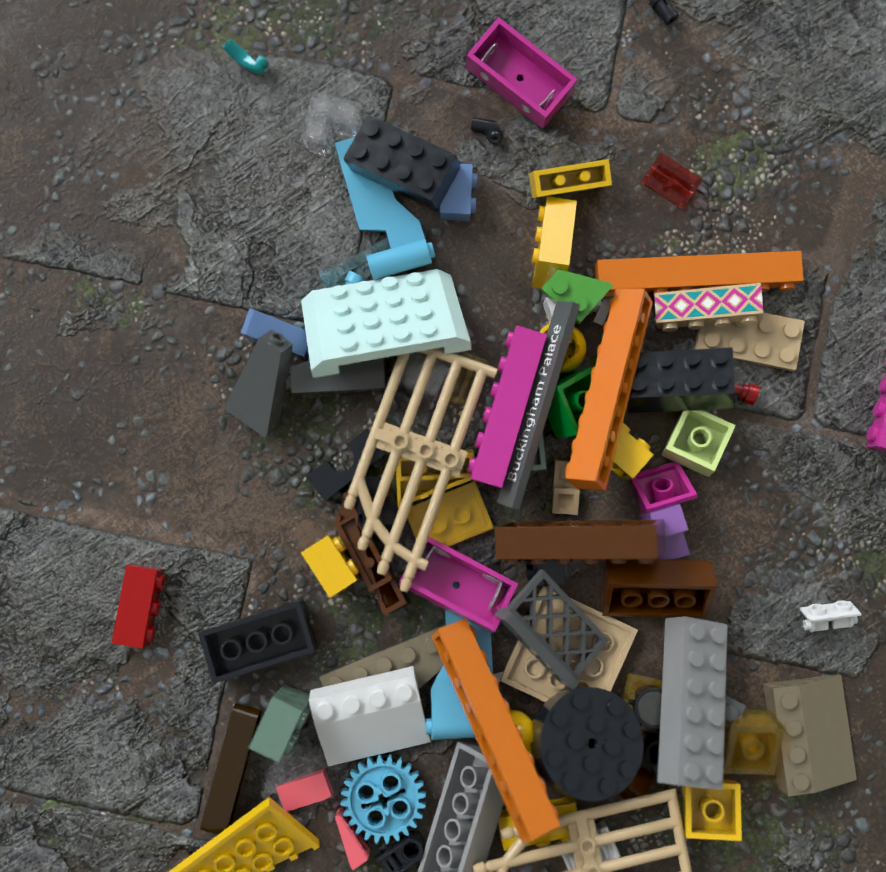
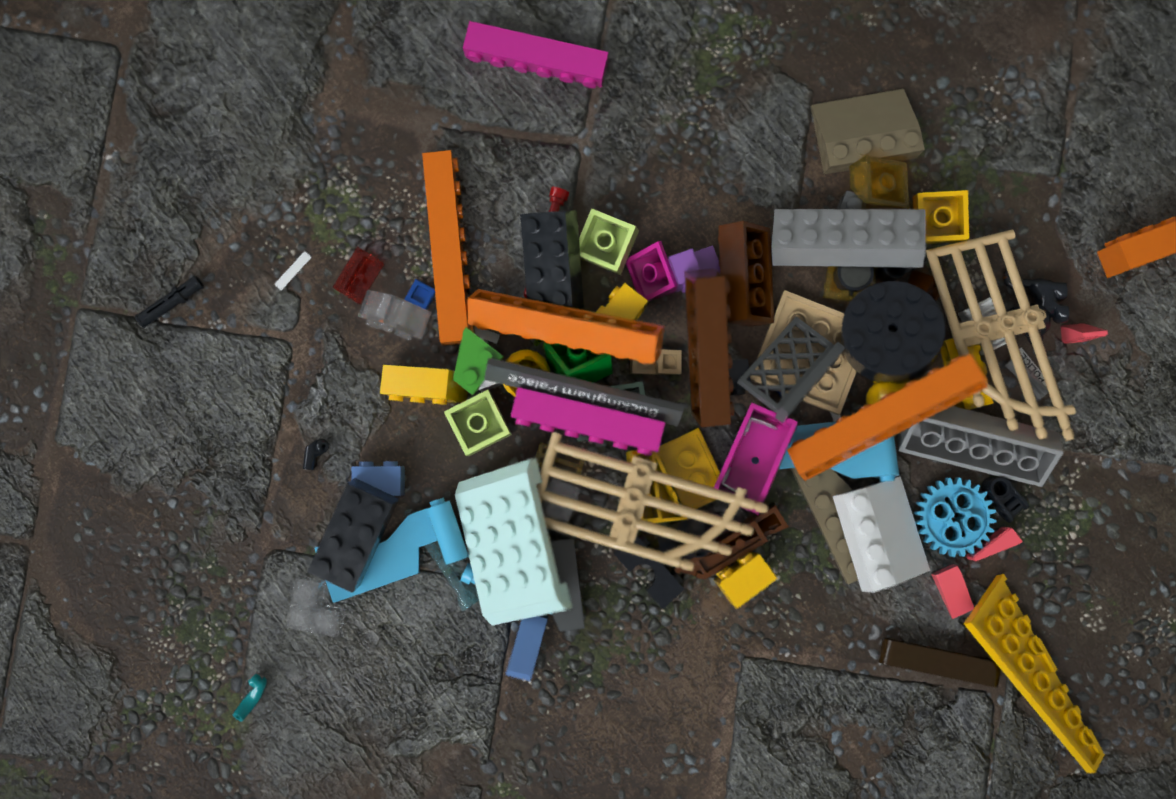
camera: 90 degrees left, 0 degrees up
red brick [111,564,166,649] -> none
black brick [198,598,318,684] -> none
dark grey slope [224,330,293,438] -> none
sand green piece [249,684,311,762] -> none
dark pink piece [466,17,578,129] -> none
yellow brick [529,159,612,199] -> none
brick [654,283,763,332] -> none
tan plate [694,313,805,371] -> none
white hinge [800,600,861,632] -> none
none -> white sticker [274,251,311,290]
none -> clear brick [358,290,431,341]
none -> blue tile [404,279,435,312]
none -> yellowish green brick [444,390,512,456]

